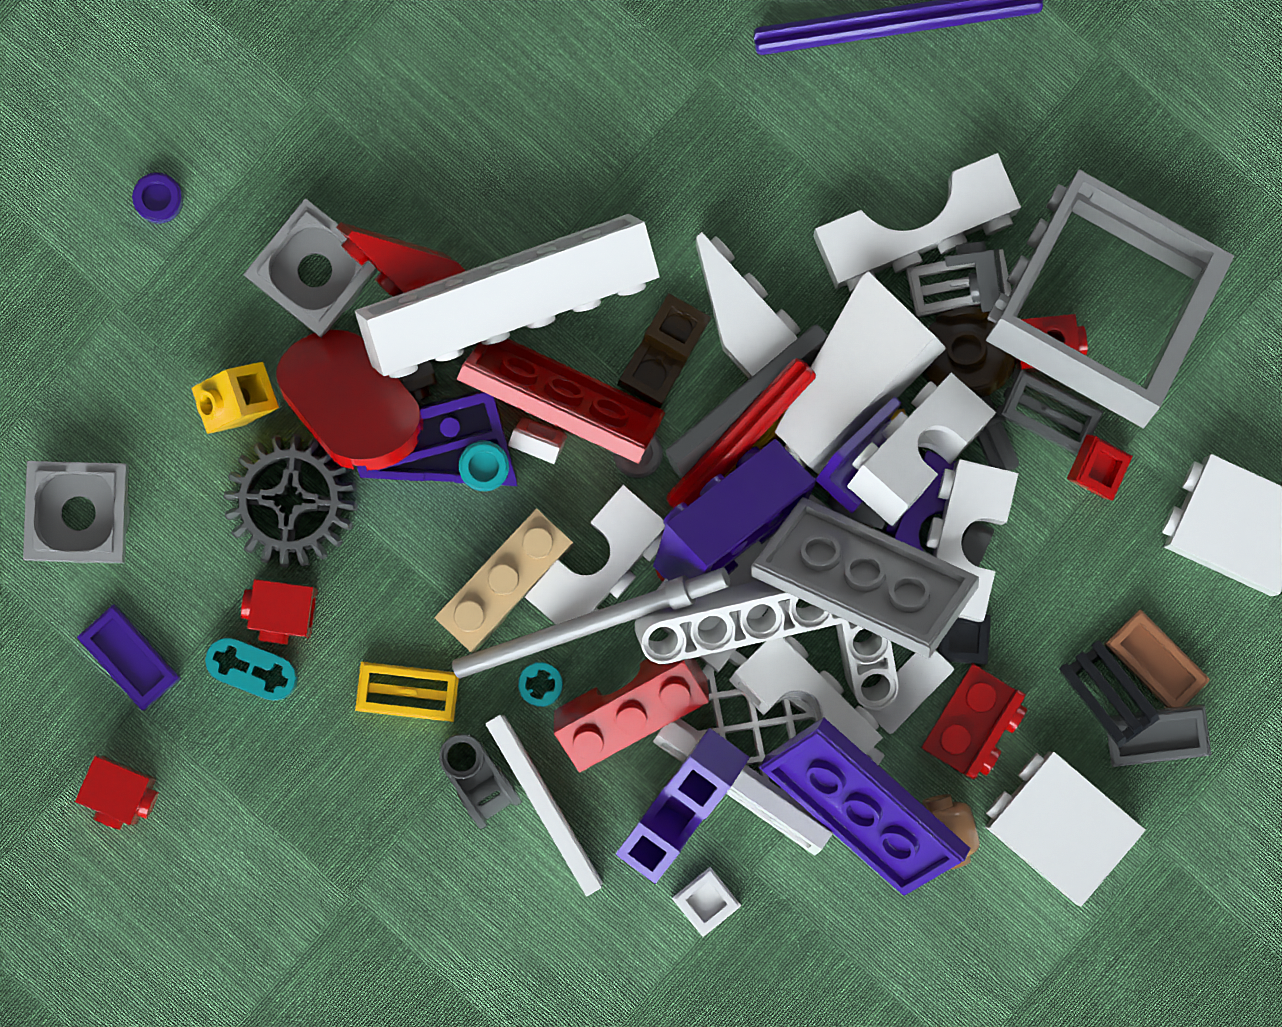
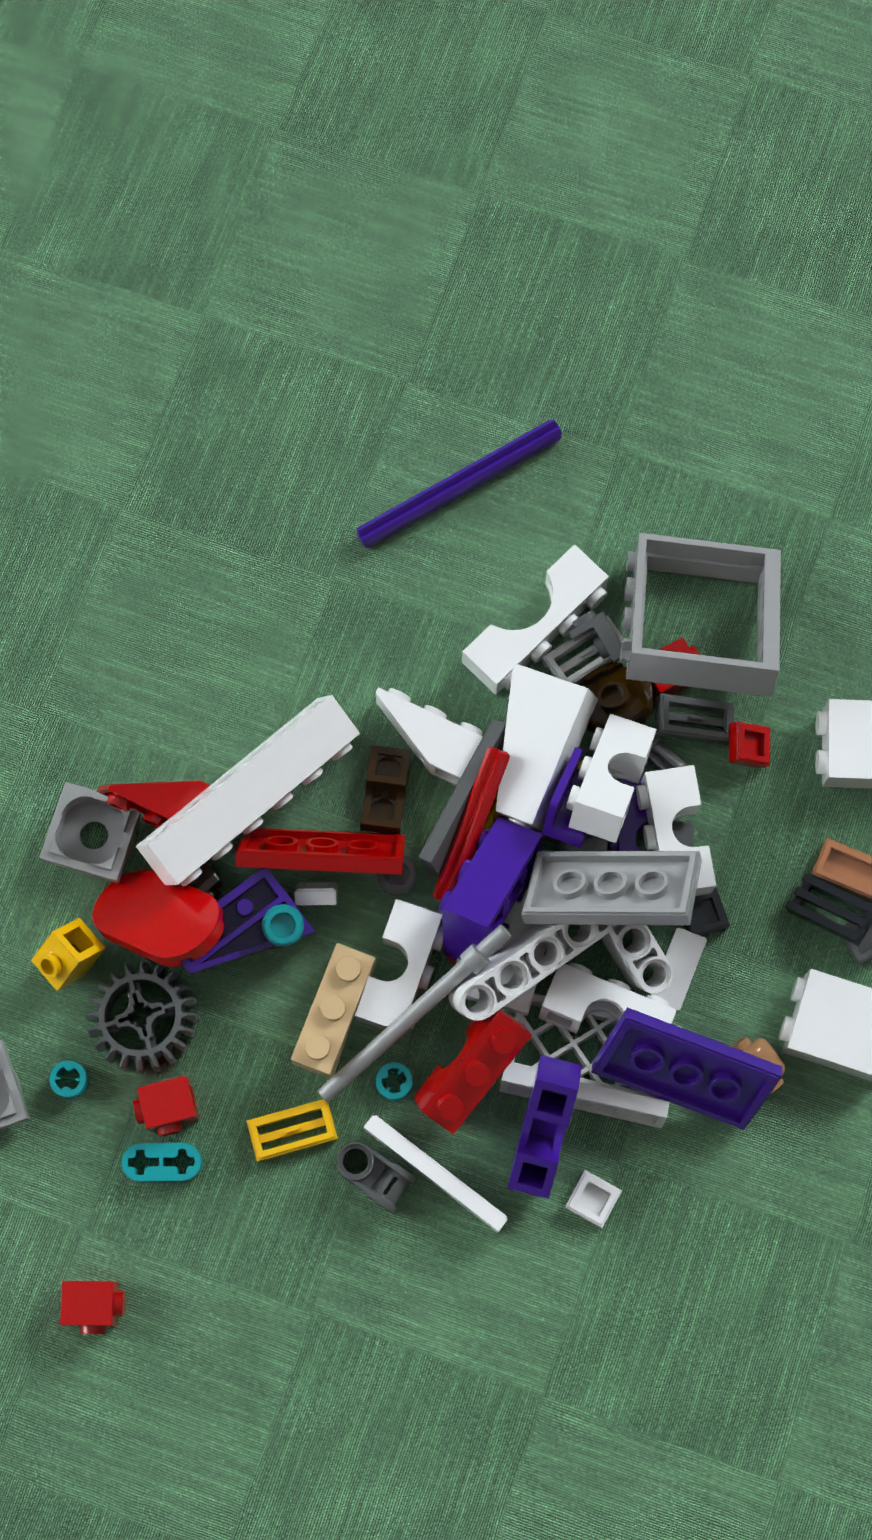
camera: 25 degrees left, 10 degrees down
dark purple tile [77,604,181,711] -> none
red bracket [920,664,1028,779] -> none
none -> teal bush [49,1060,89,1099]

